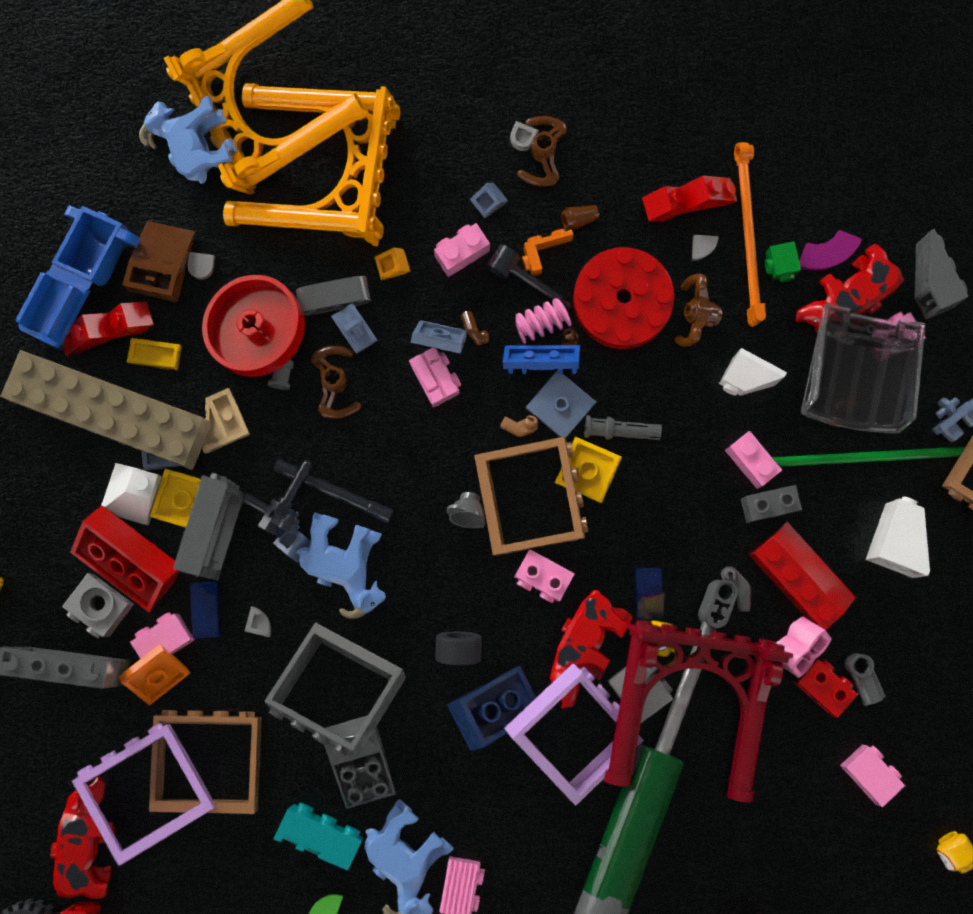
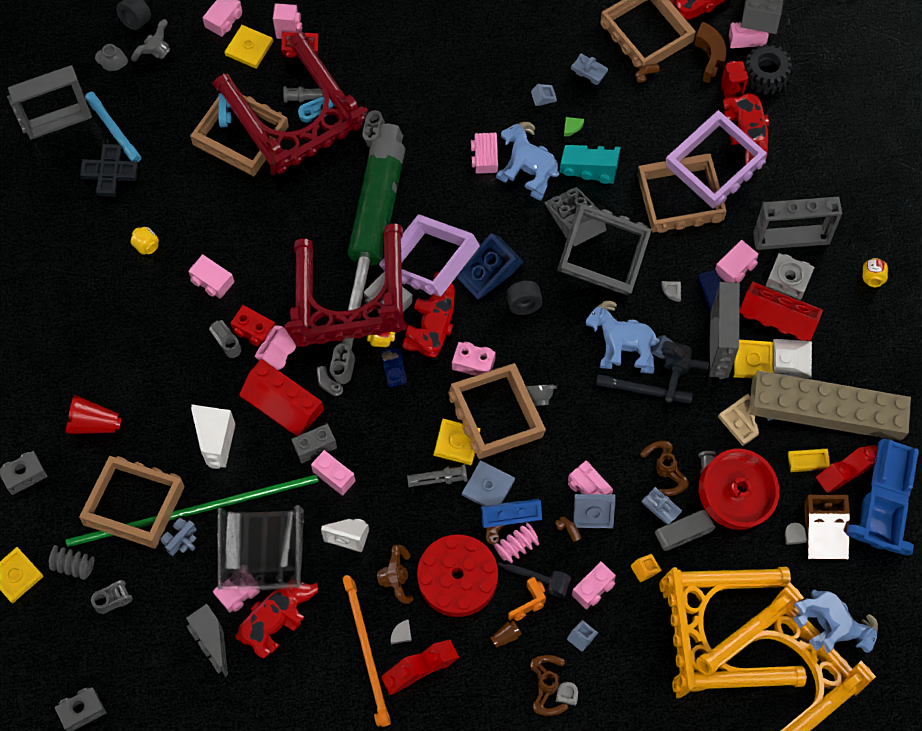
camera: 170 degrees right, 15 degrees down
orange tile [118,644,190,705] -> none
medium nougat arm [500,415,538,437] -> none
green brick [765,242,801,283] -> none
magenta tile [799,230,862,271] -> none

